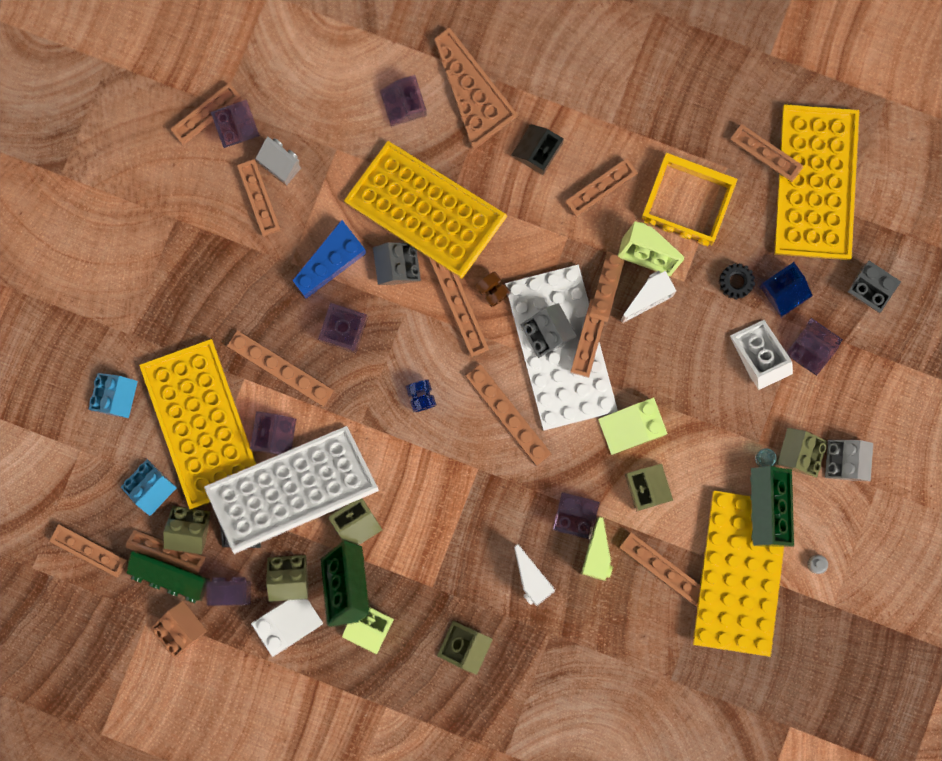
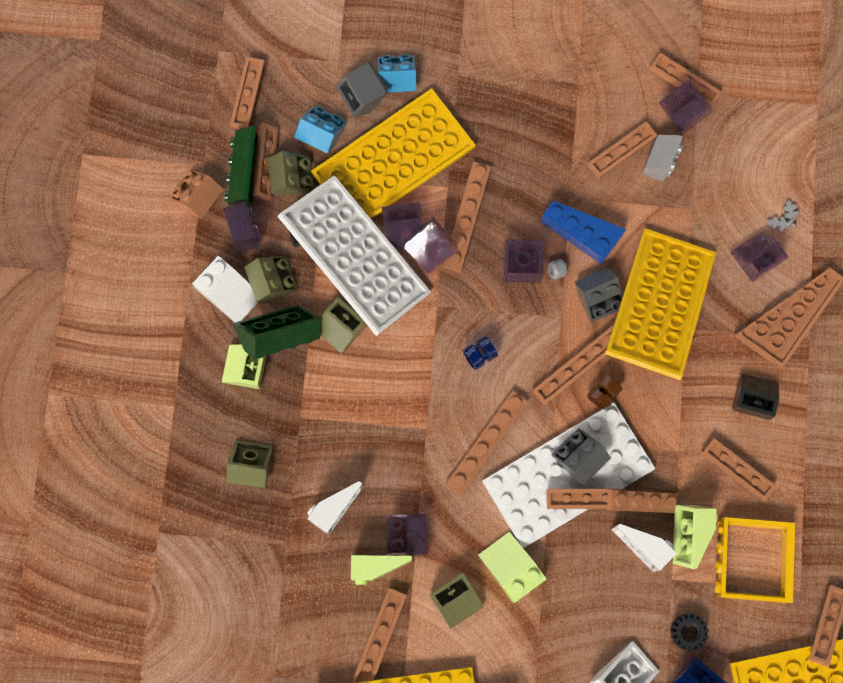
camera: 70 degrees right, 5 degrees down
none -> dark grey slope [336,62,389,117]
none -> clear purple brick [403,216,458,274]
none -> light grey piece [547,259,568,280]
none -> light grey animal [767,200,799,232]

